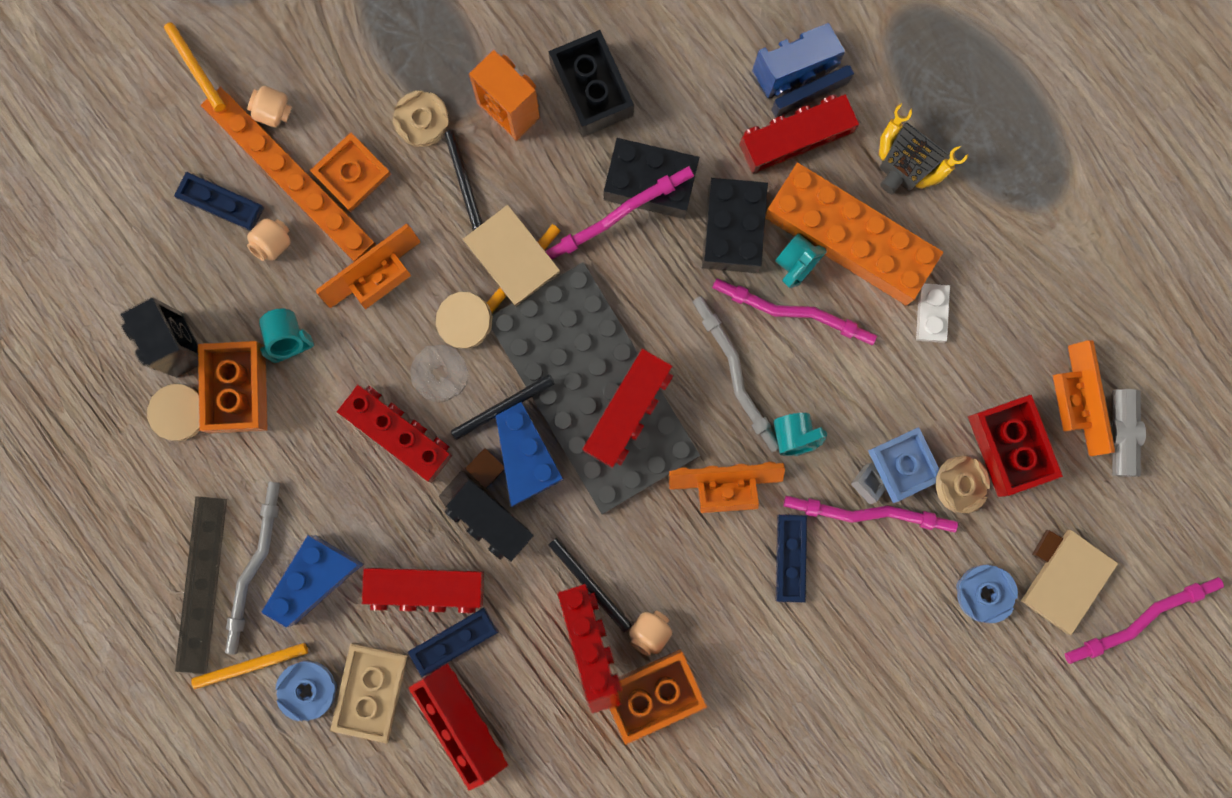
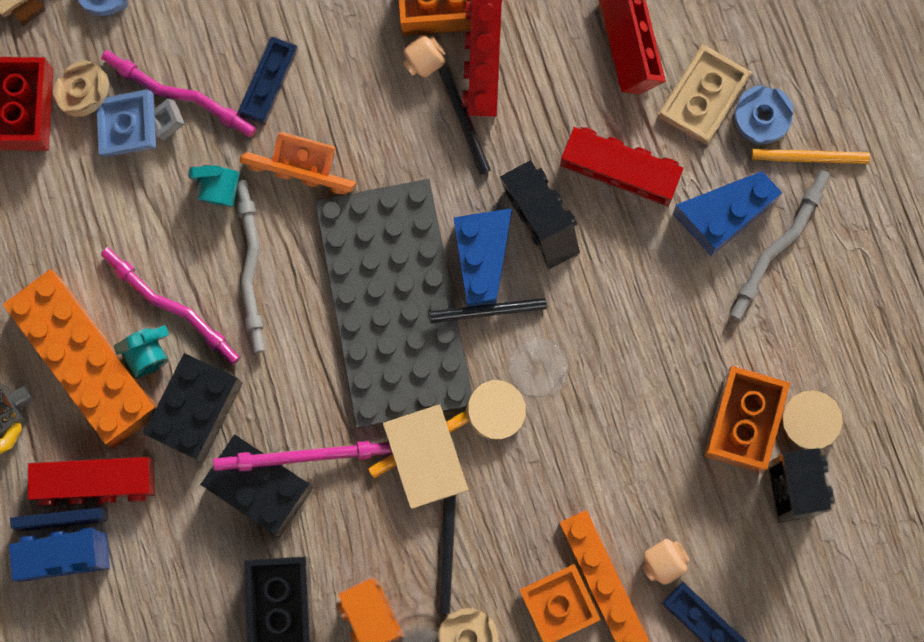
camera: 150 degrees left, 5 degrees down
clear smoke tile [175,496,227,674] -> none
teal piece [259,308,314,363] -> none
orange bracket [316,224,420,310] -> none
red brick [337,385,453,483] -> none
dark blue tile [408,607,498,677] -> none
reddish brown tile [465,448,505,489] -> none
red brick [582,348,674,469] -> none
white plate [916,283,950,343] -> none

